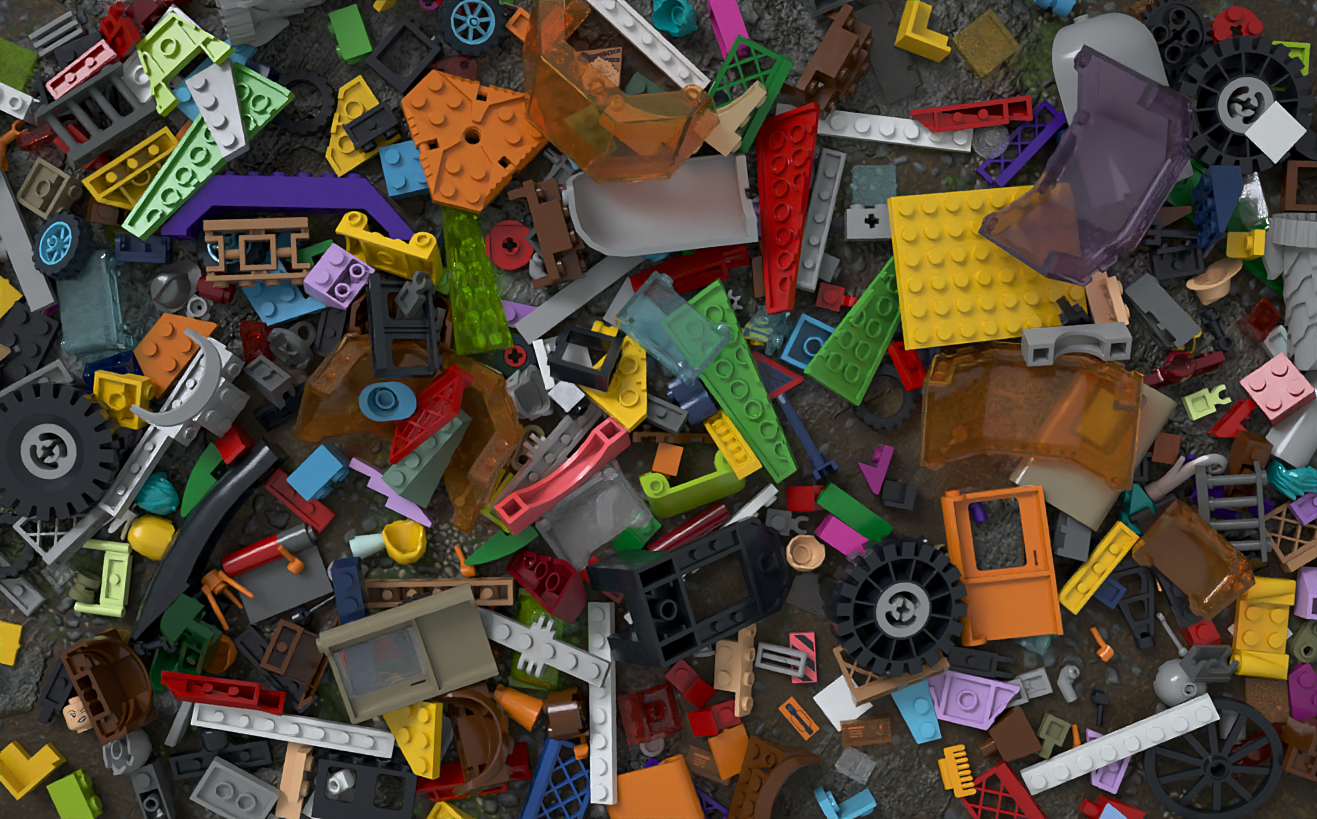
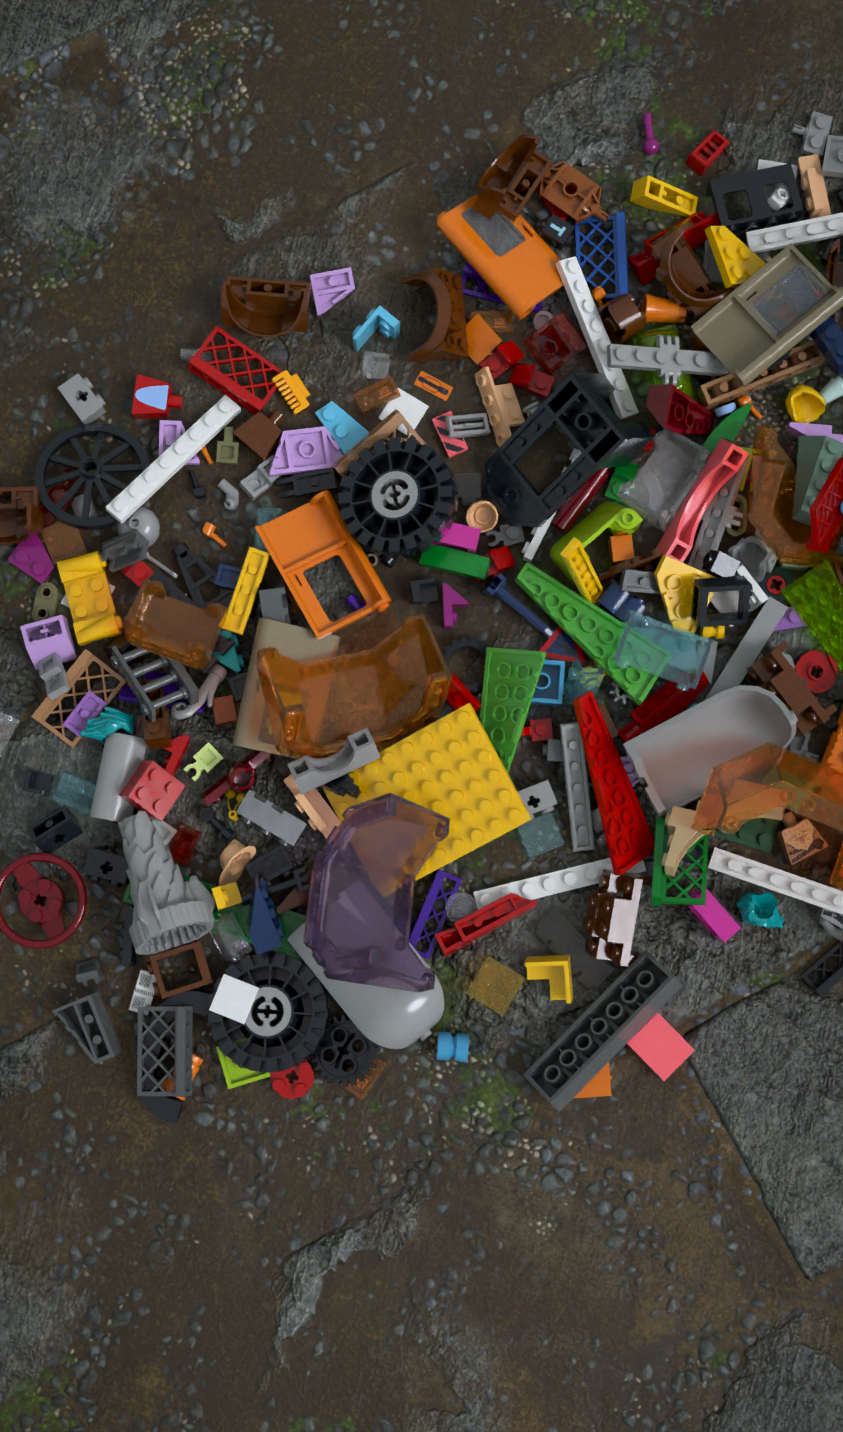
camera: 155 degrees right, 5 degrees down
none -> light blue tile [715,402,737,418]

